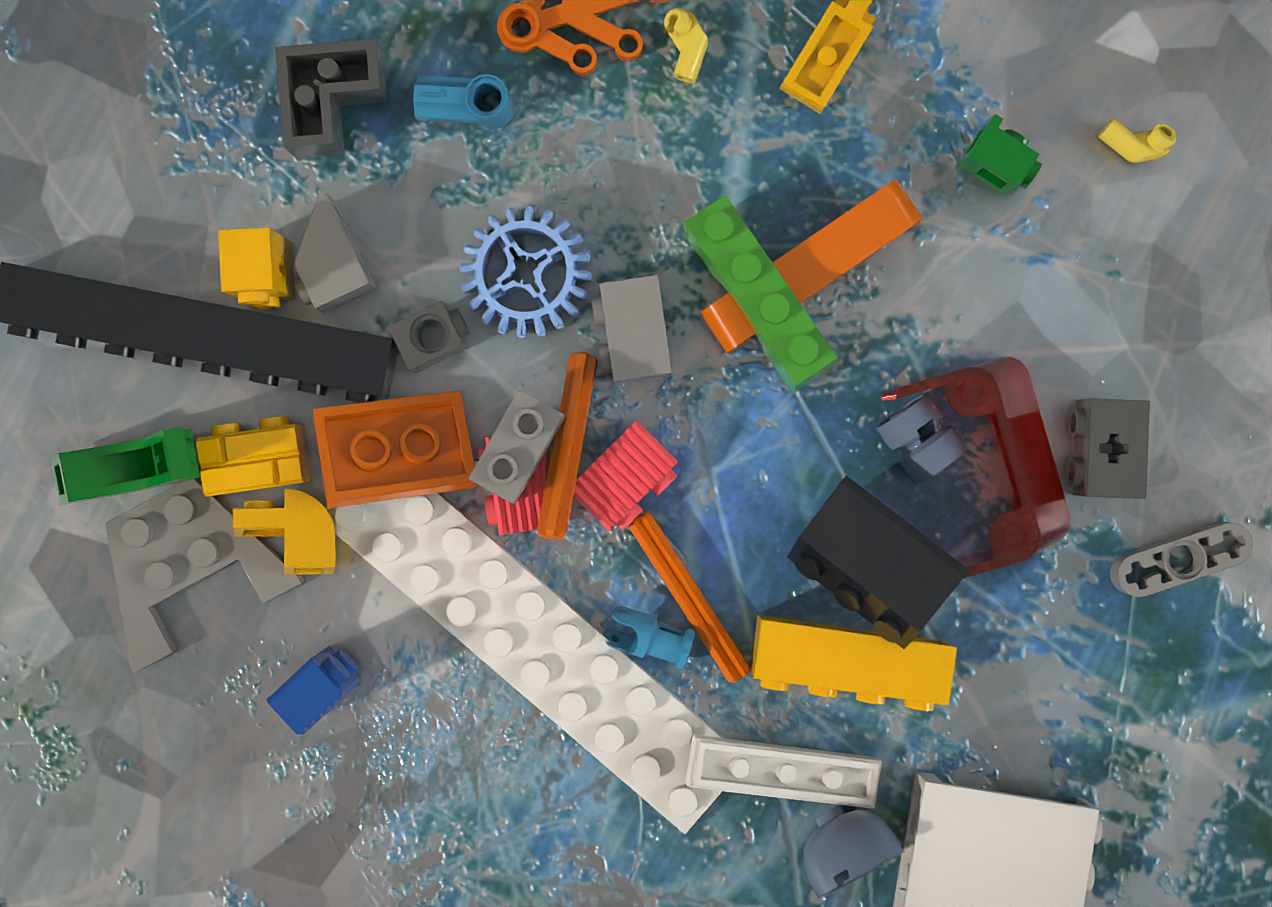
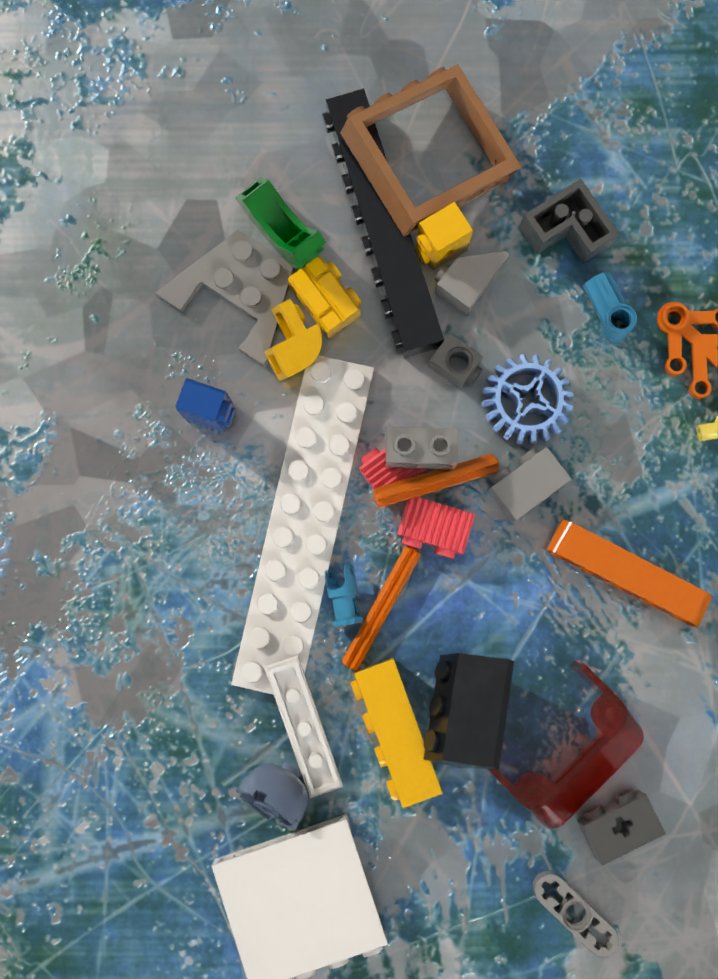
camera: 65 degrees right, 5 degrees down
orange plate [313,390,477,509] -> none
bright green arch [684,195,838,394] -> none
sand blue wheel [875,392,967,484] -> none
none -> medium nougat window [340,64,521,236]

